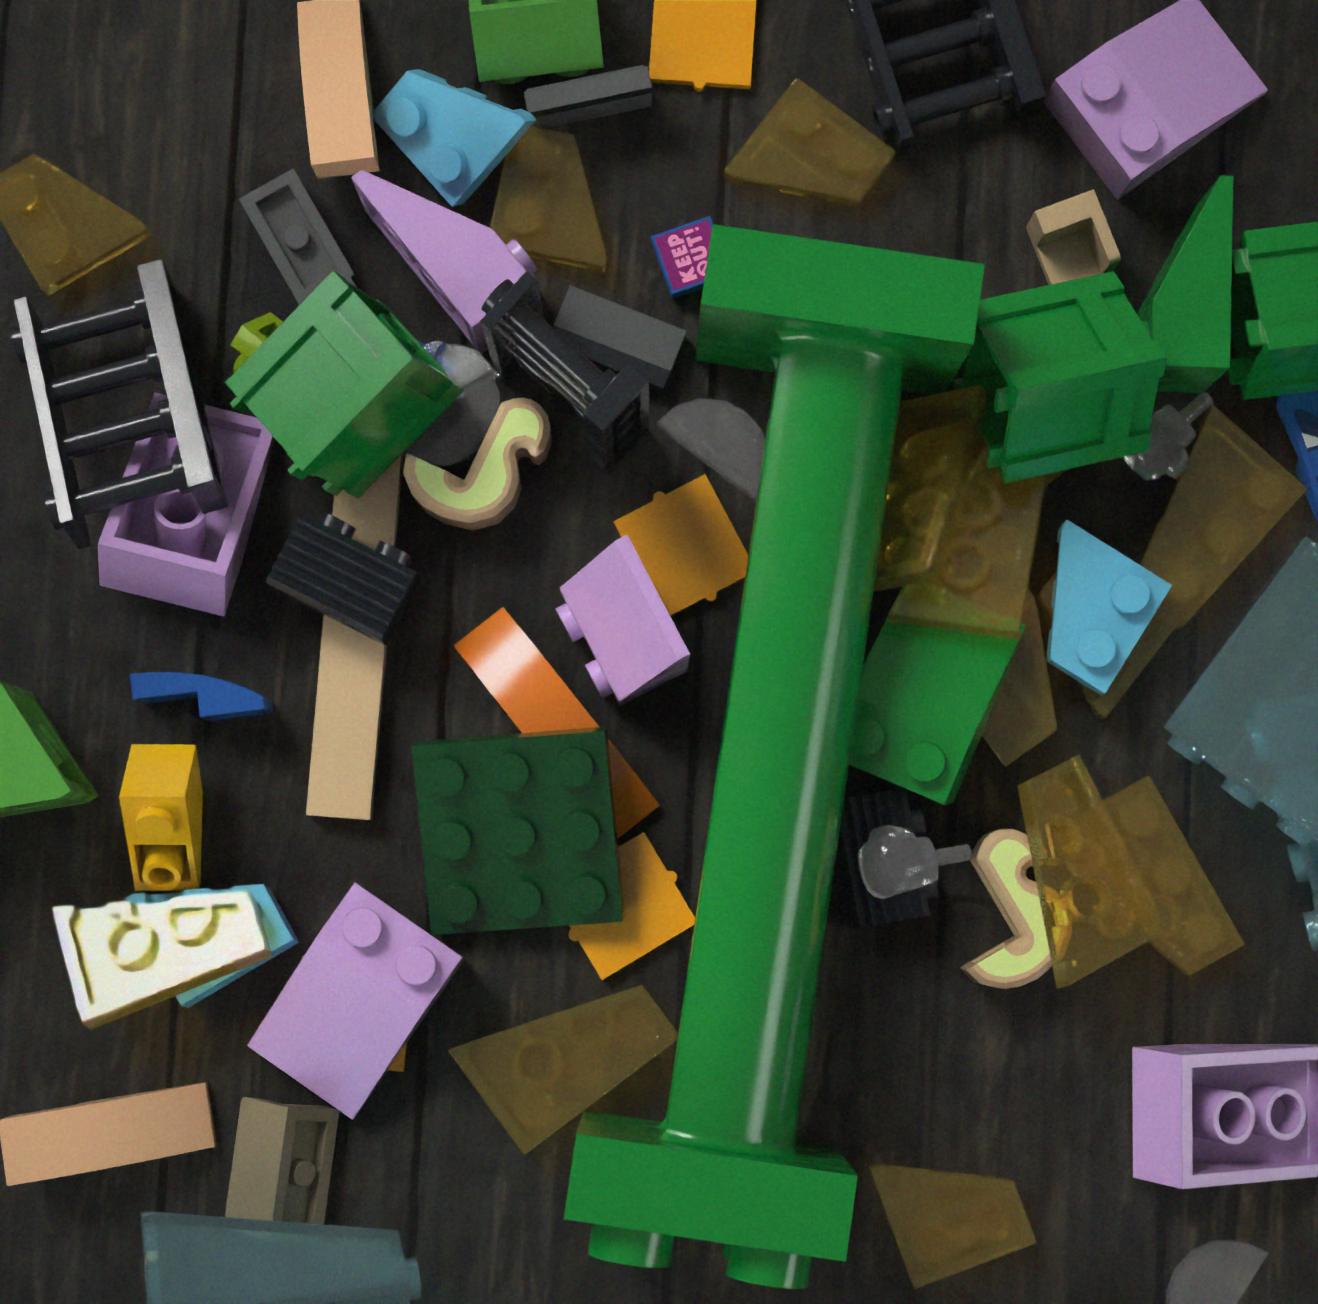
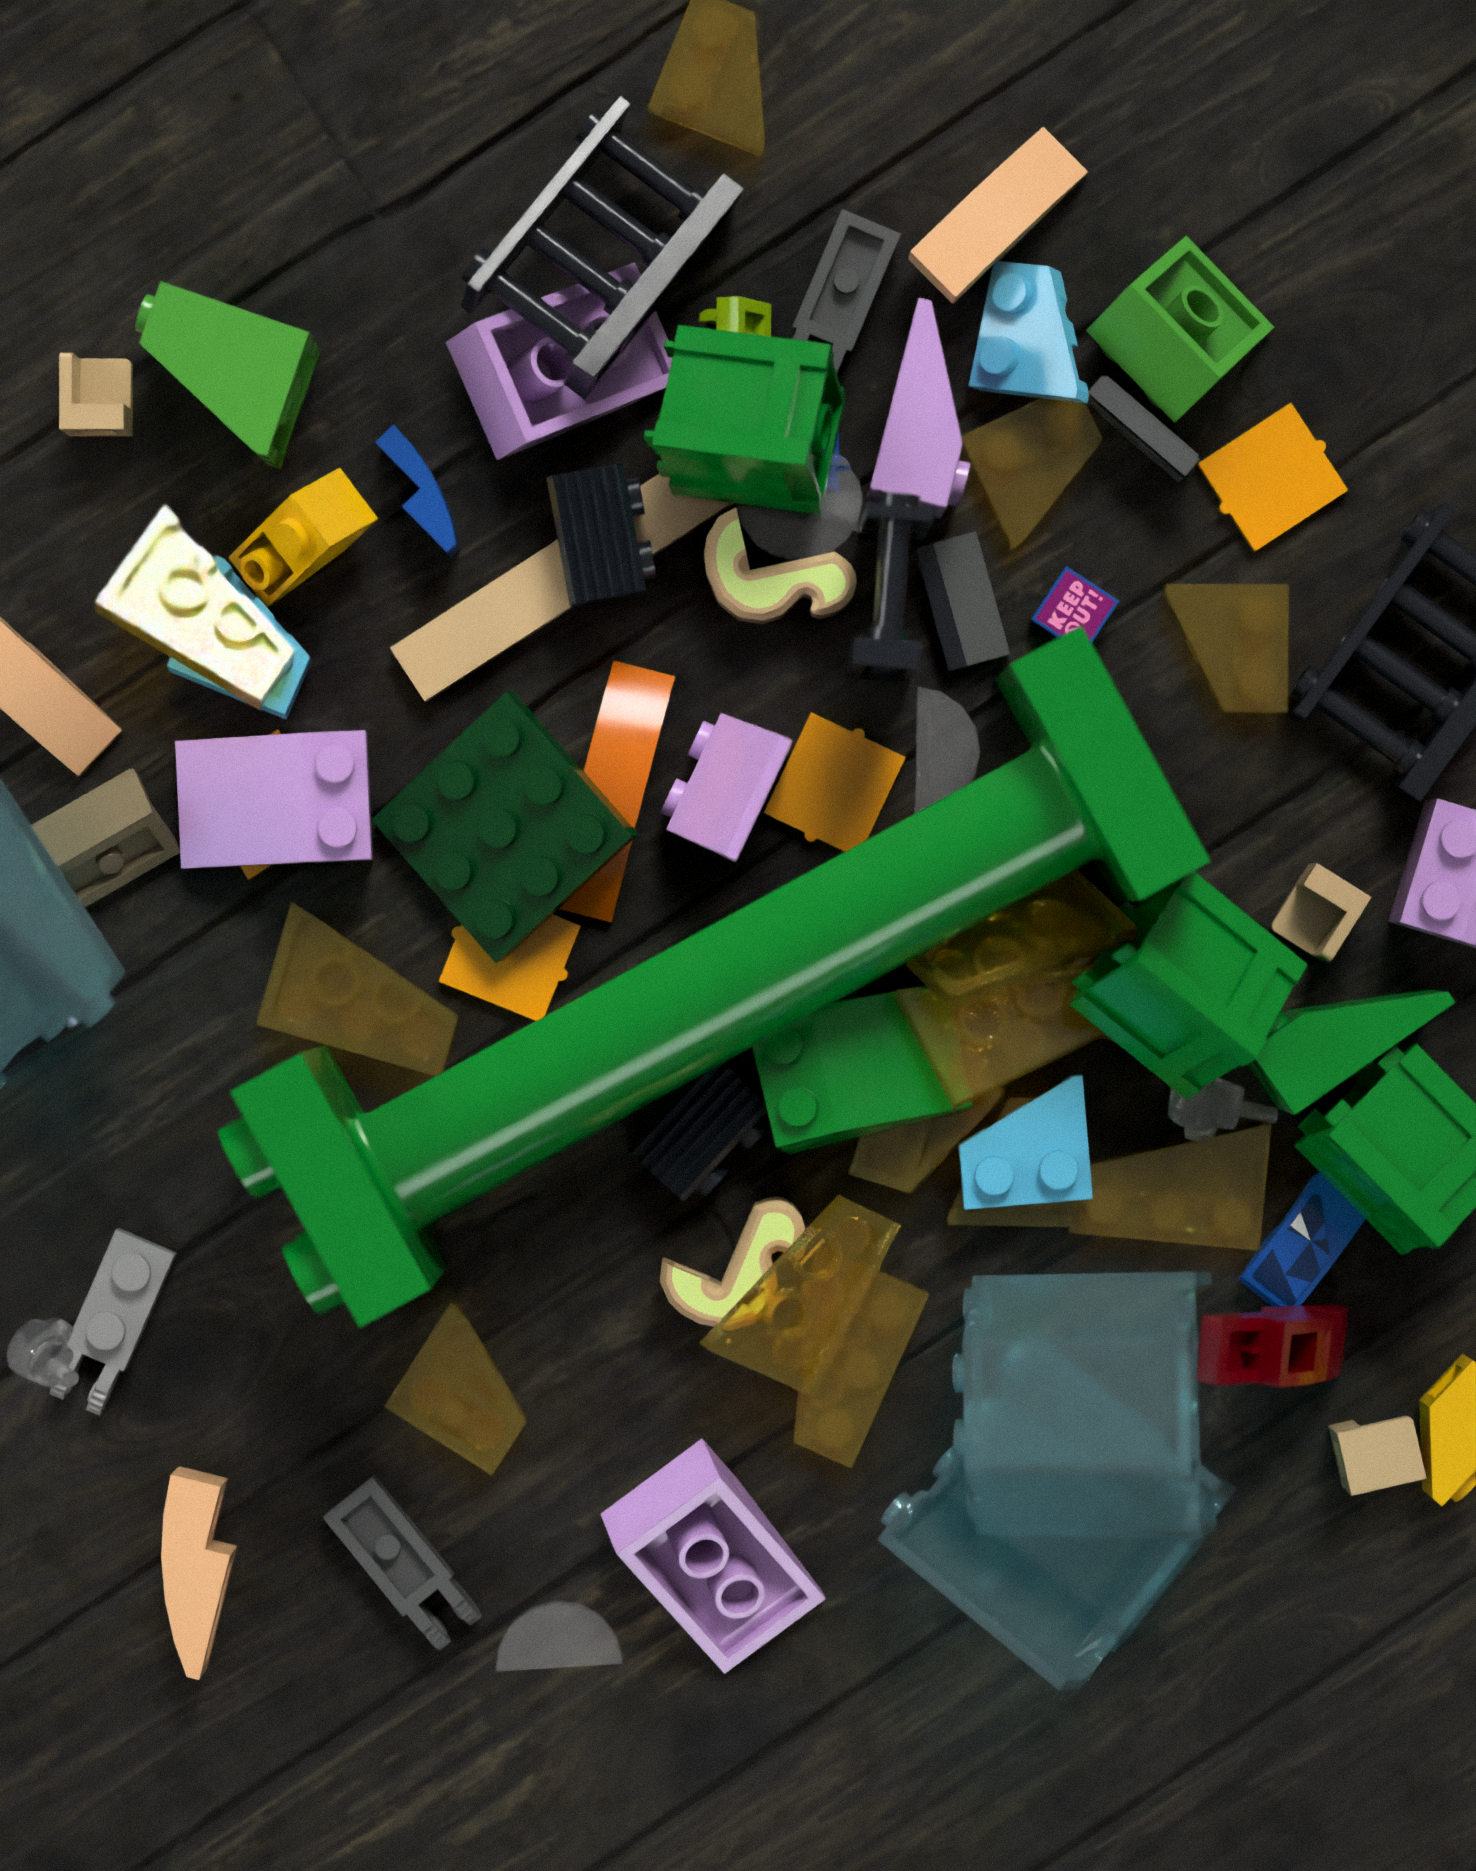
camera: 55 degrees right, 5 degrees up
clear piece [858,825,971,899] -> none

